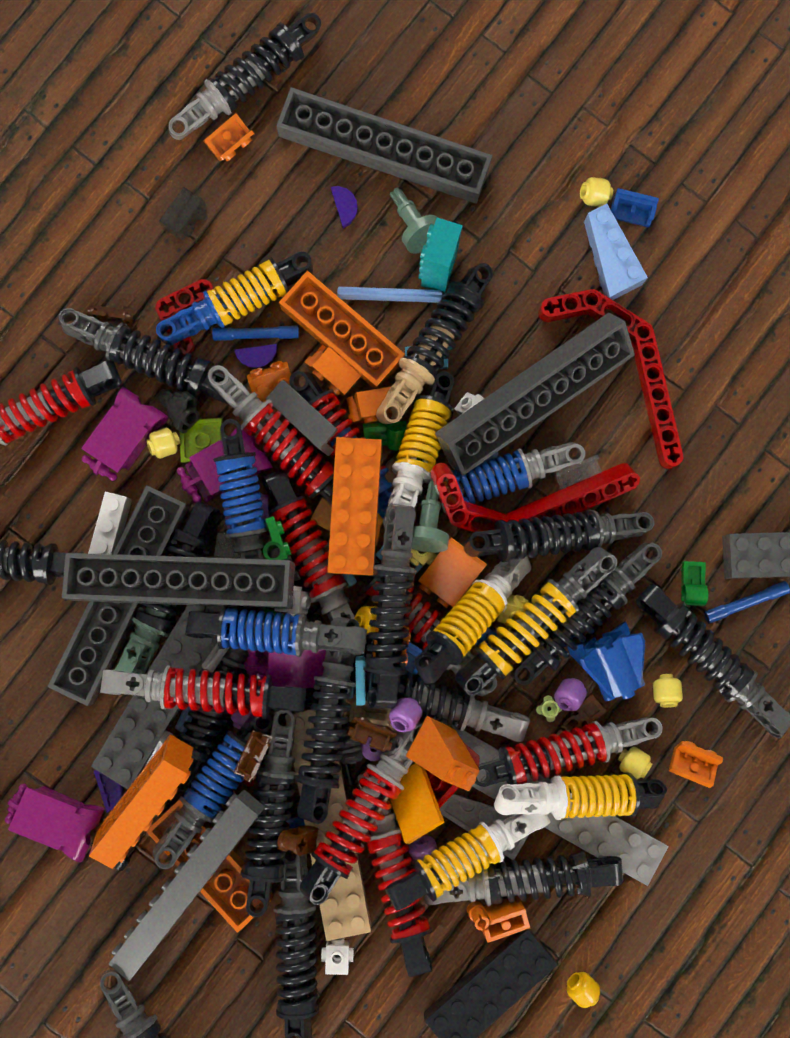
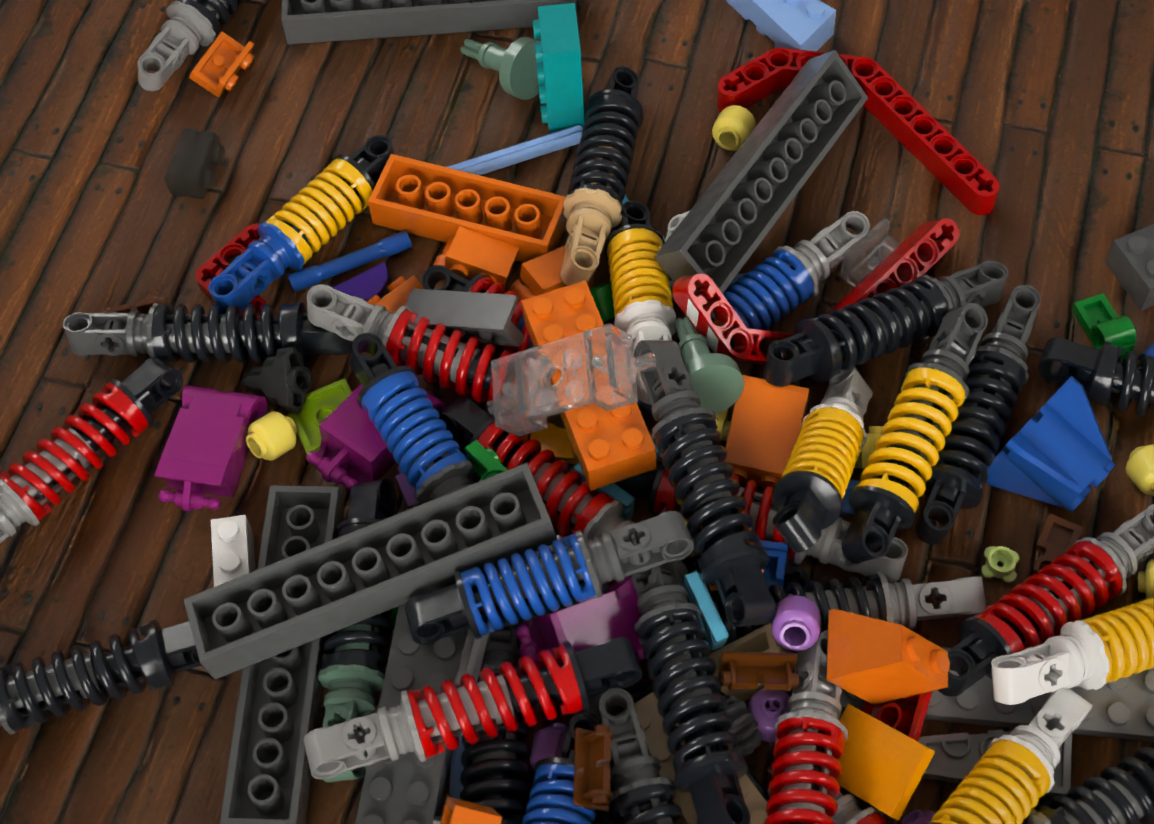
camera: 15 degrees left, 25 degrees down
dark purple tile [331,186,358,228] -> none
medium lavender head [554,678,587,711] -> none
none -> clear brick [487,323,656,437]
none -> light yellow head [712,105,756,151]

